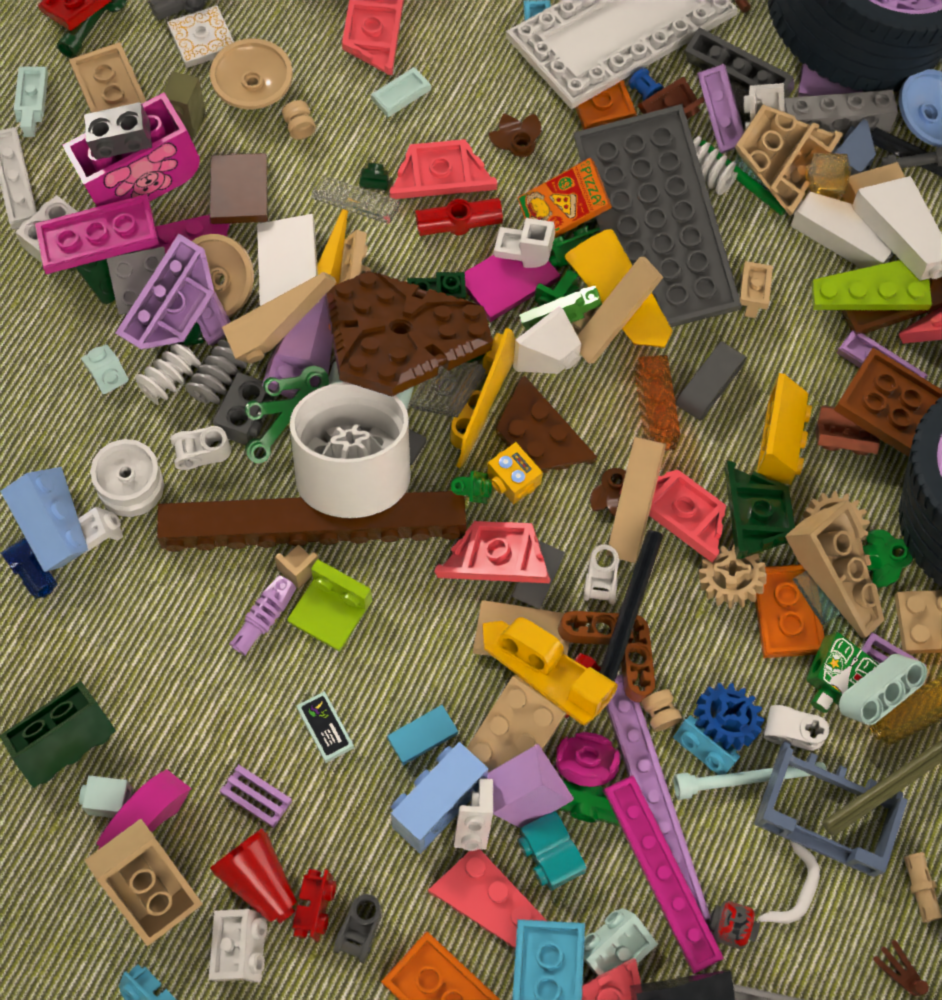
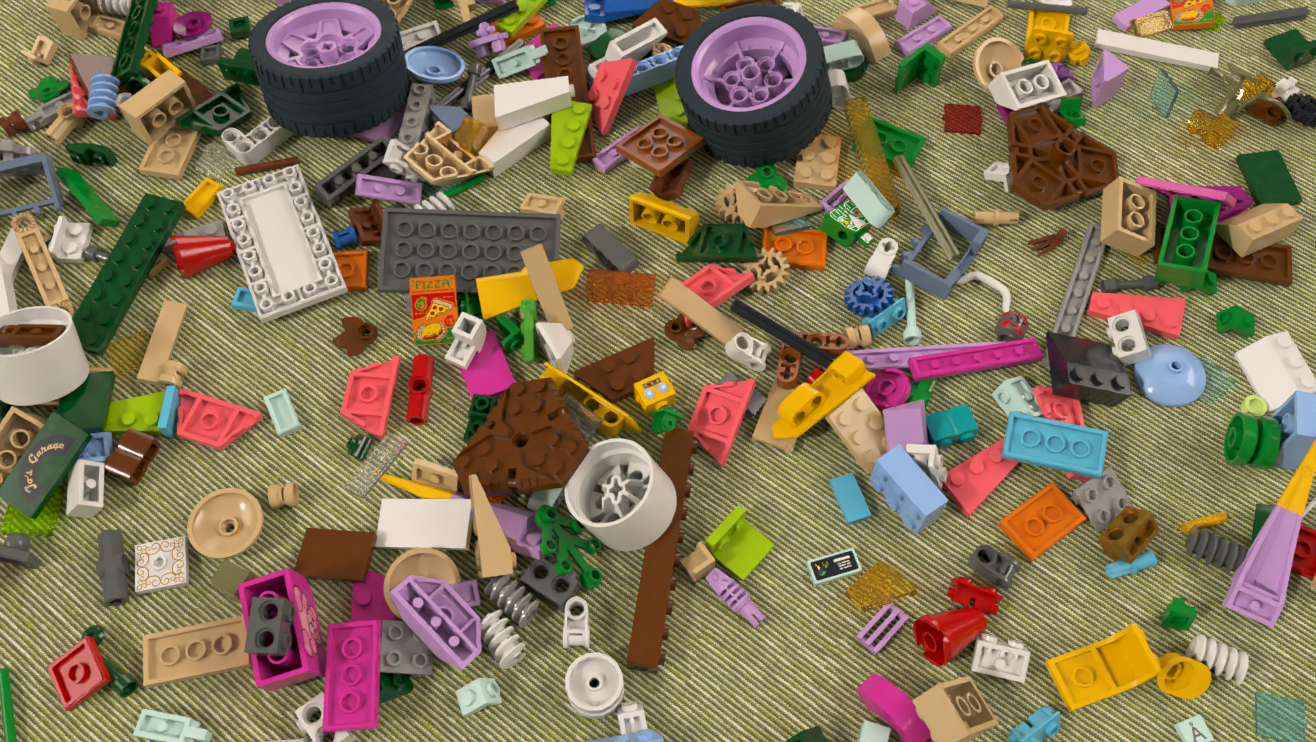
camera: 75 degrees left, 5 degrees down
none -> clear yellow wing [845,560,917,612]

